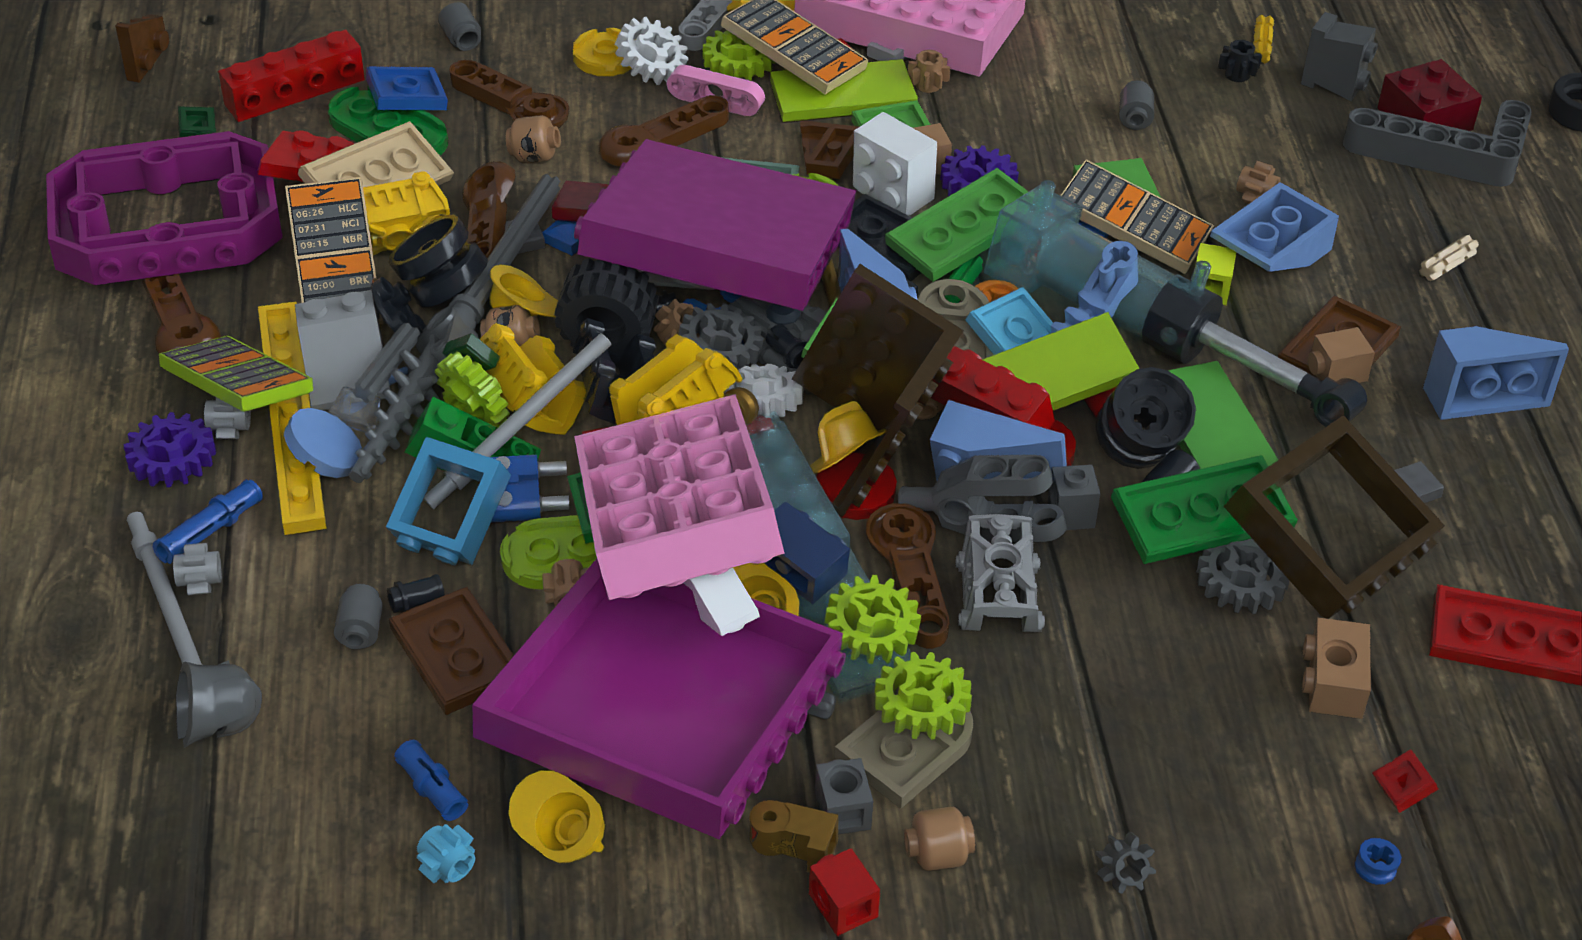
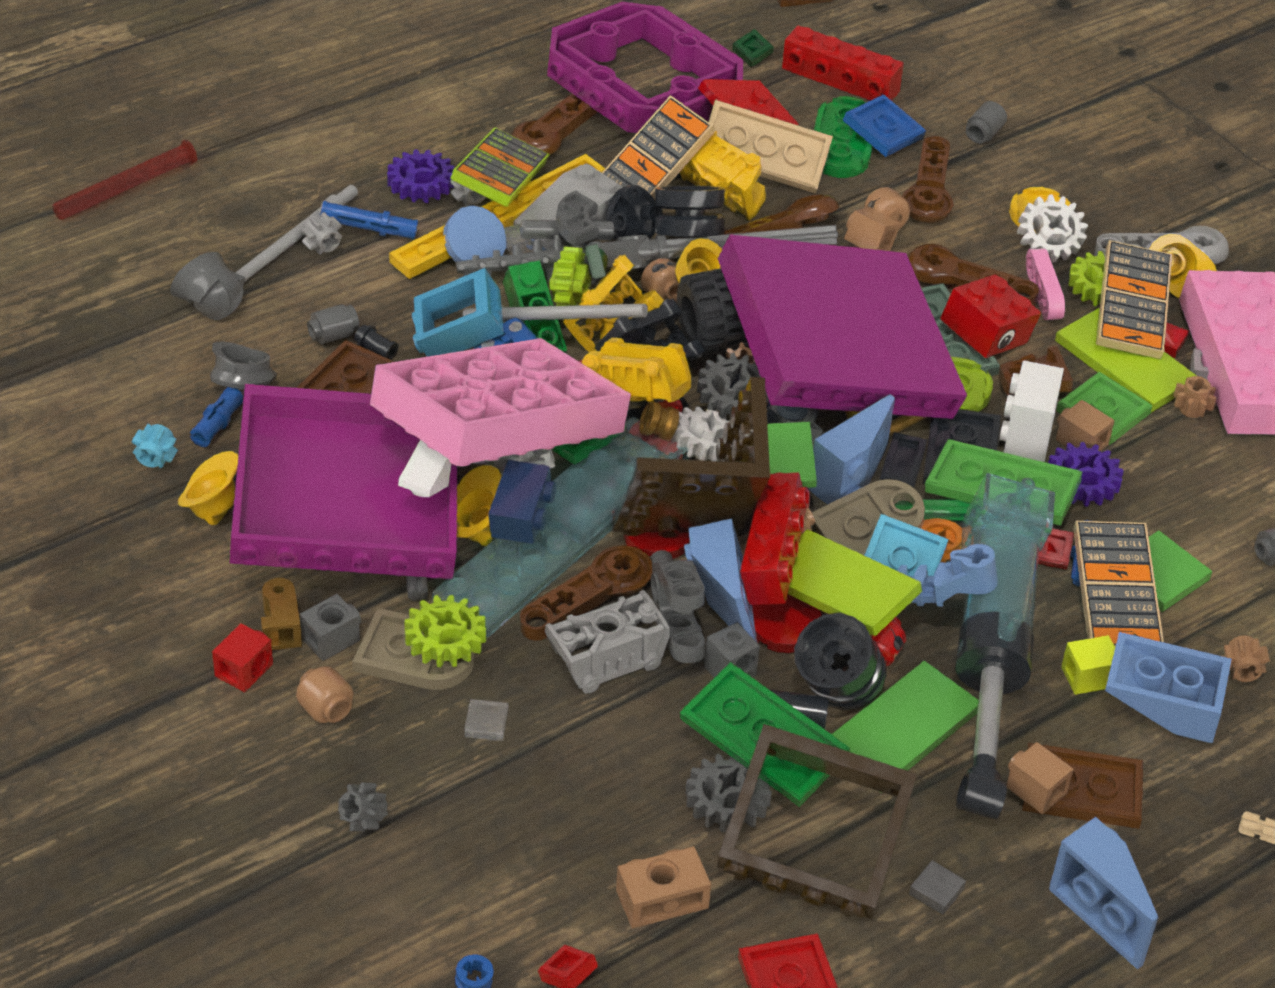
camera: 60 degrees right, 0 degrees up
lime gear [824,575,921,664] -> none
none -> dark grey hat [210,341,277,389]
none -> clear tile [465,699,508,741]
none -> dark grey tile [555,190,599,247]
none -> medium nougat brick [844,207,901,251]
none -> red brick [940,274,1041,358]

